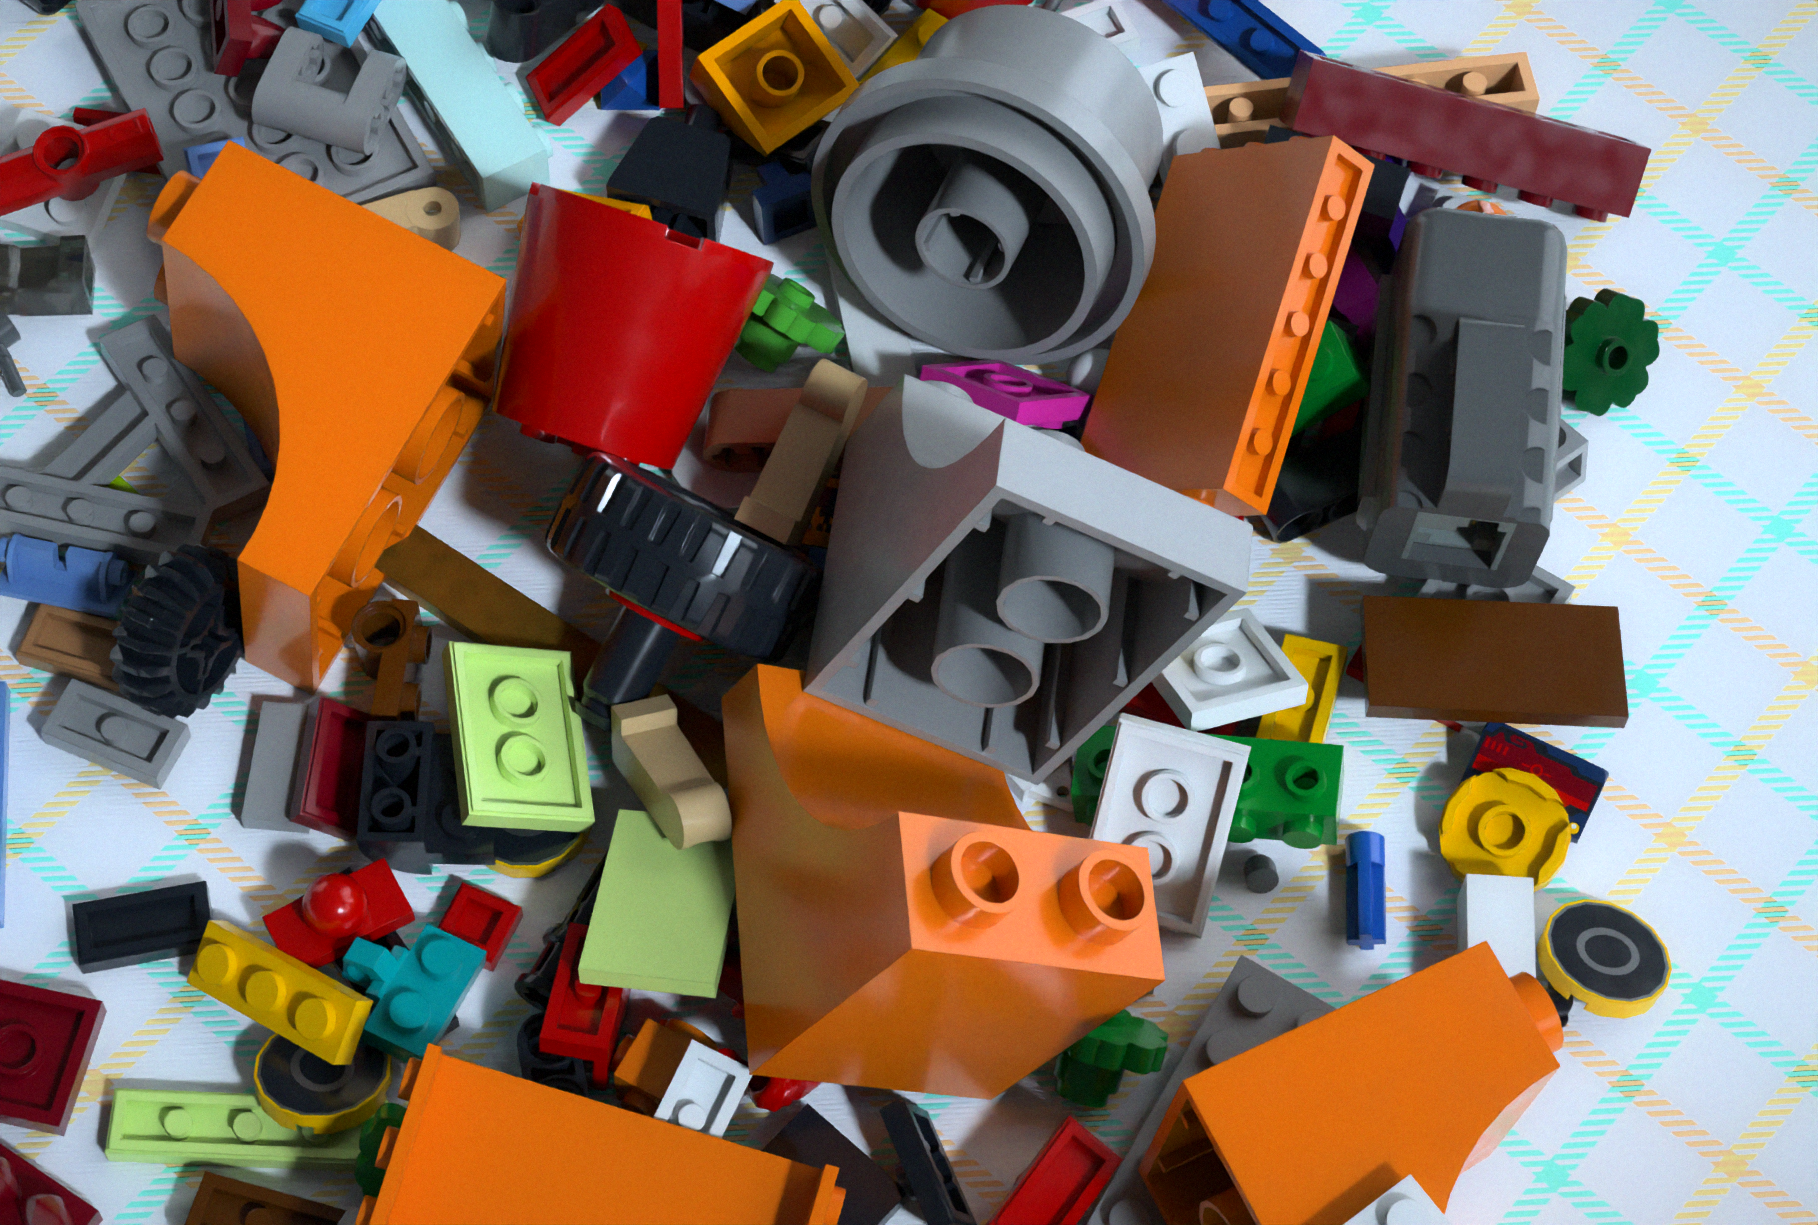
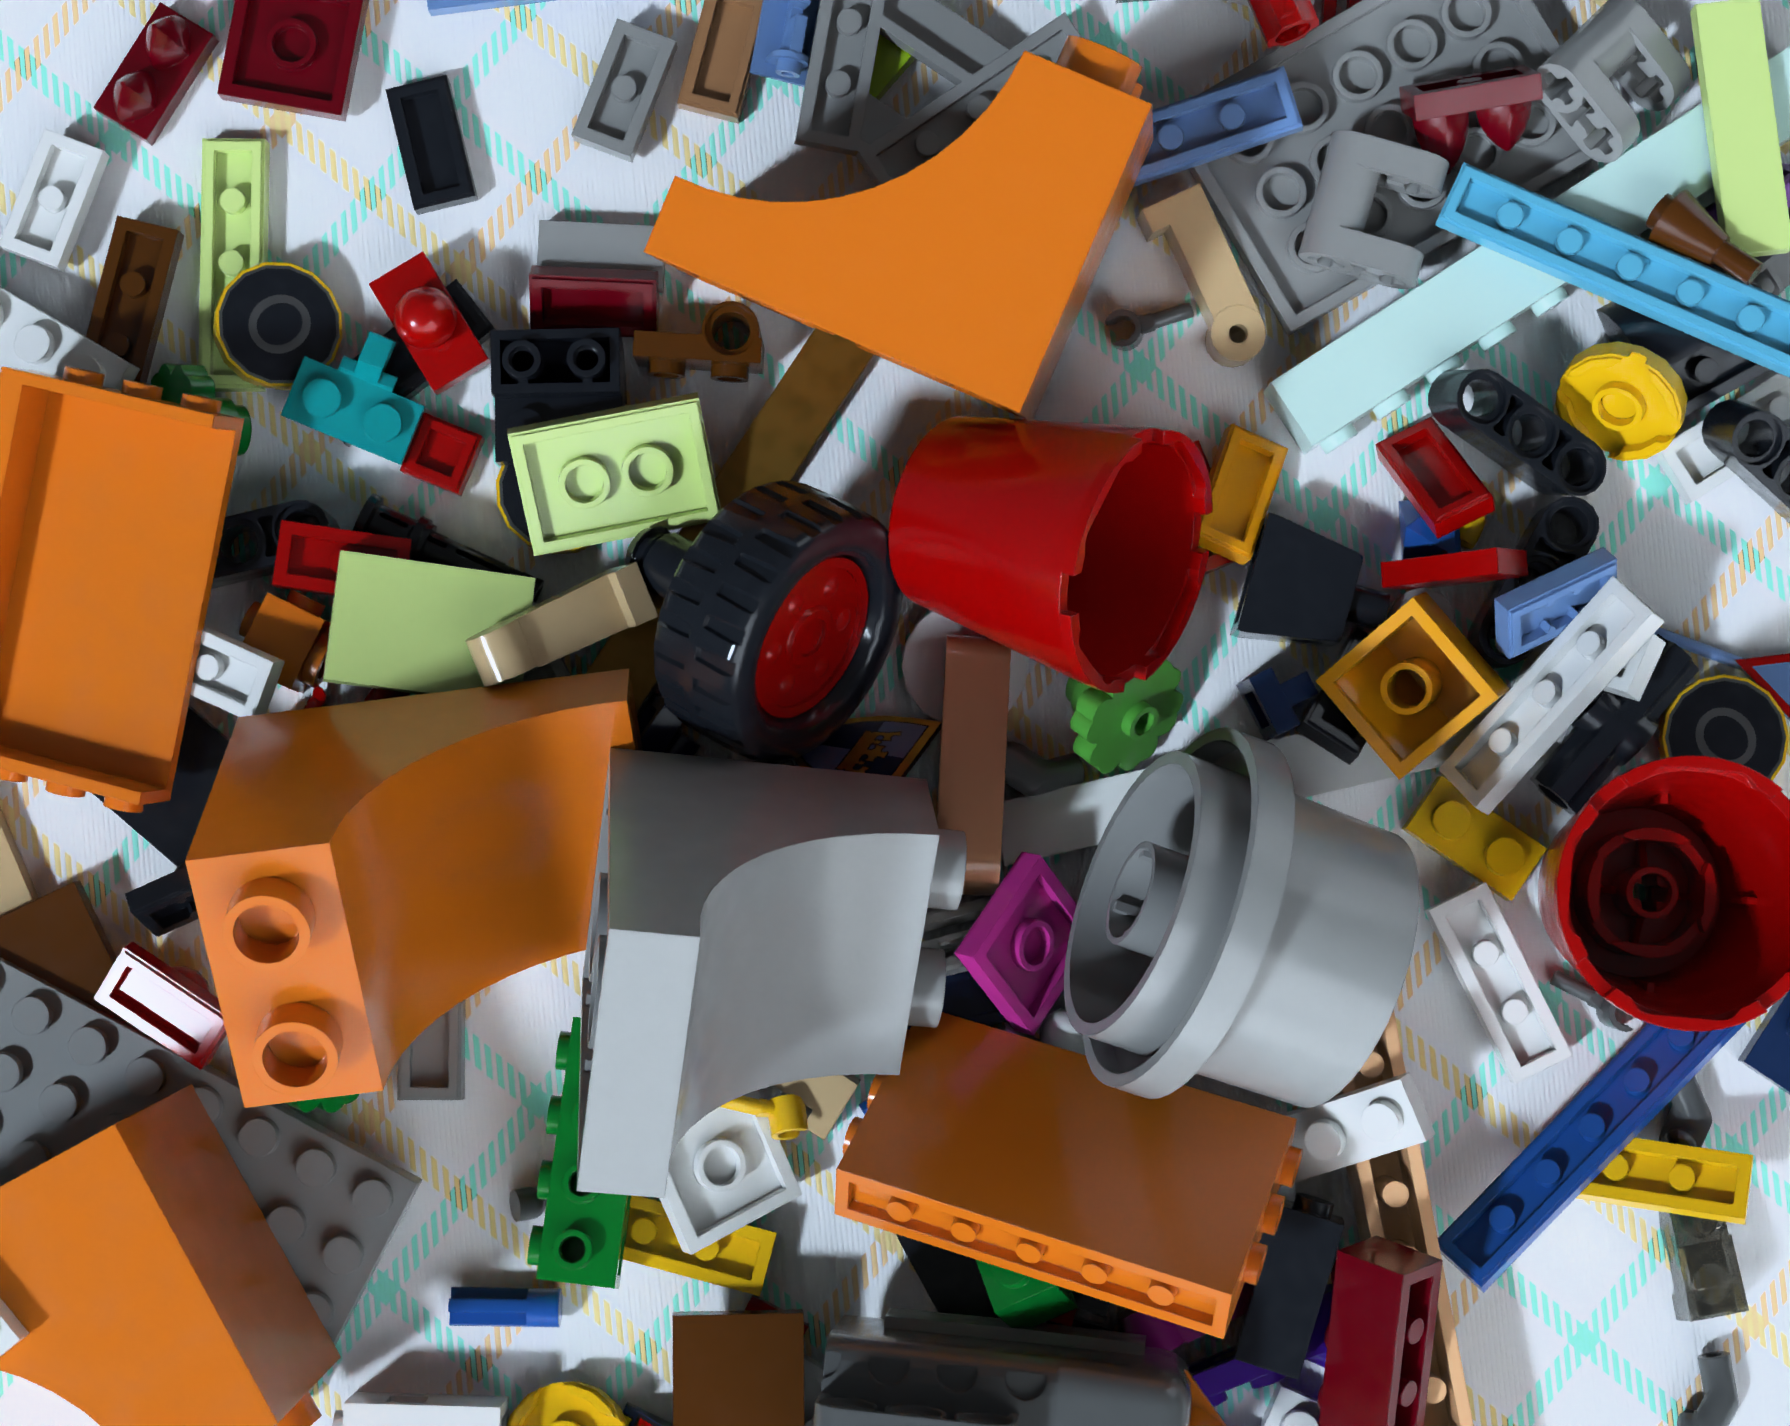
camera: 90 degrees right, 25 degrees up
black gear [109,543,245,719] -> none
yellow plate [186,920,373,1065] -> none
tan leg [734,358,868,547] -> none
white tile [1089,712,1251,939] -> none

